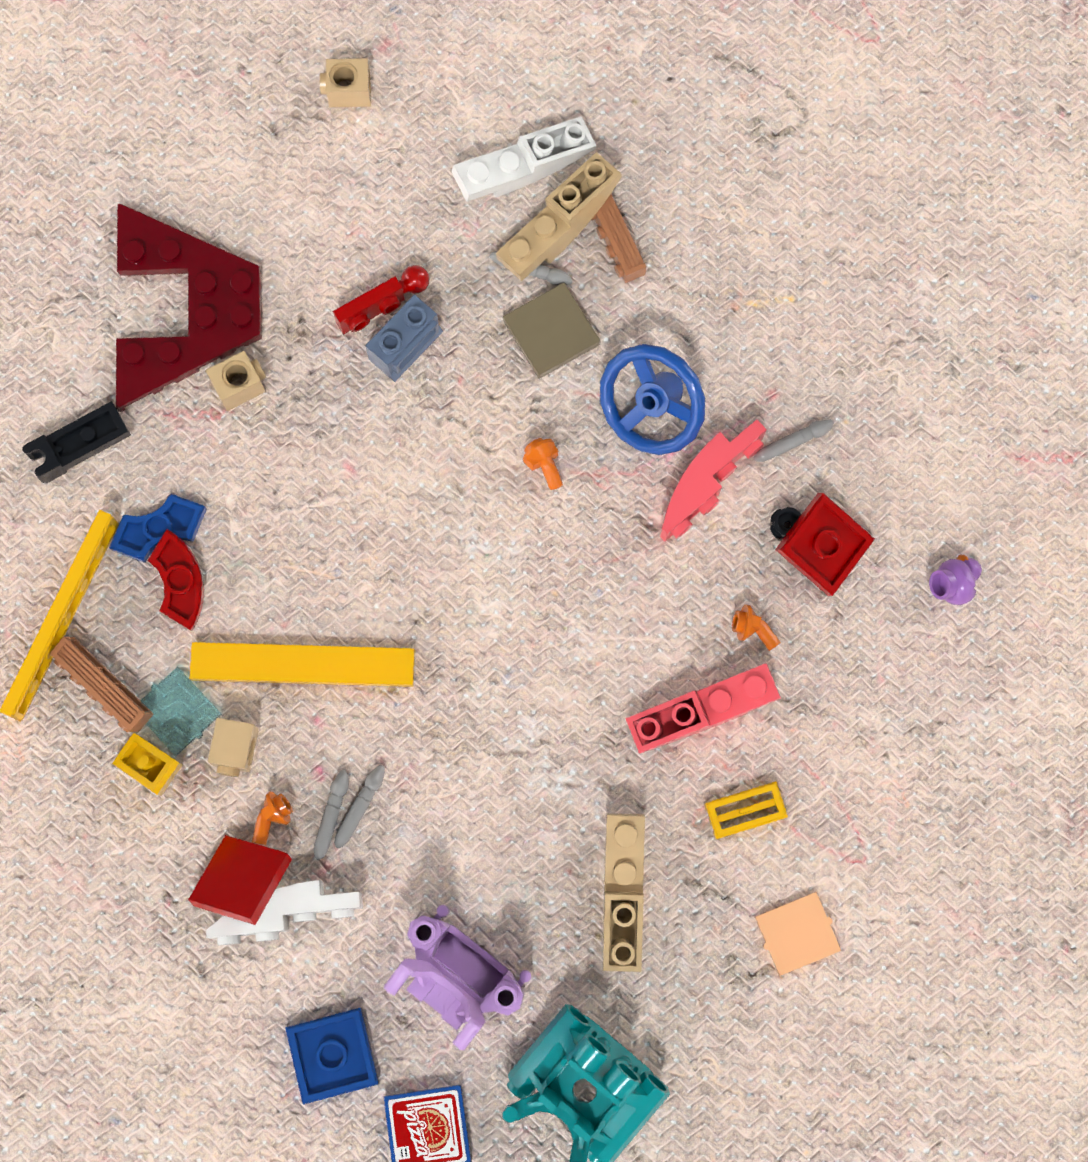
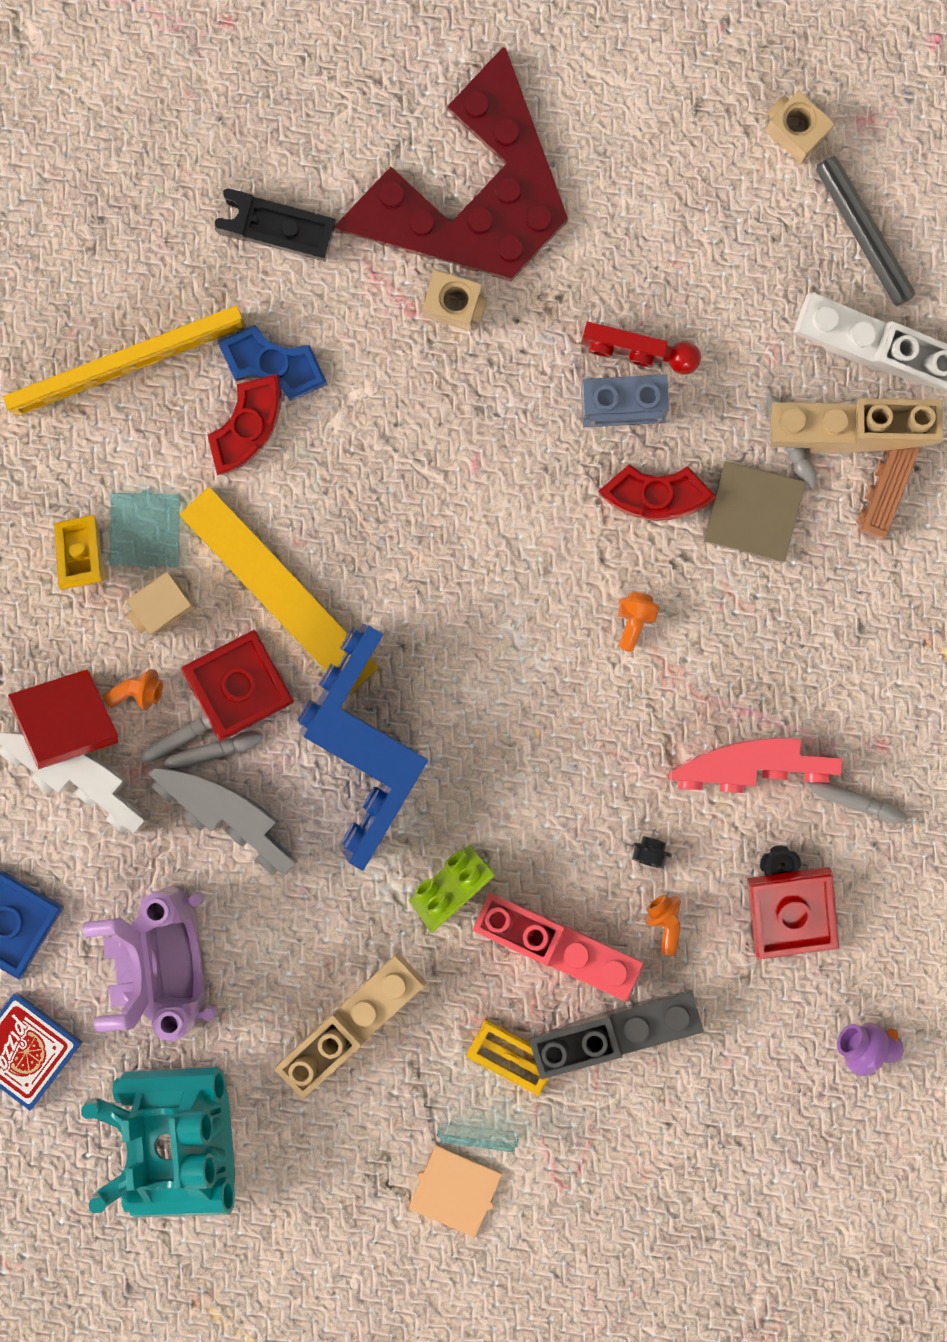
camera: 45 degrees right, 10 degrees up
nougat piece [50,636,154,732] -> none
blue piece [600,344,706,455] -> none
none -> light grey slope [149,768,298,876]
none -> red tile [180,629,294,742]
none -> blue bracket [297,624,428,871]
none -> lime hinge [409,844,495,933]
none -> clear light blue piece [436,1122,519,1152]
none -> dark grey slope [529,990,704,1079]
none -> red tile [598,464,716,521]
none -> black plate [632,836,672,869]
none -> dark grey axle [816,156,915,306]

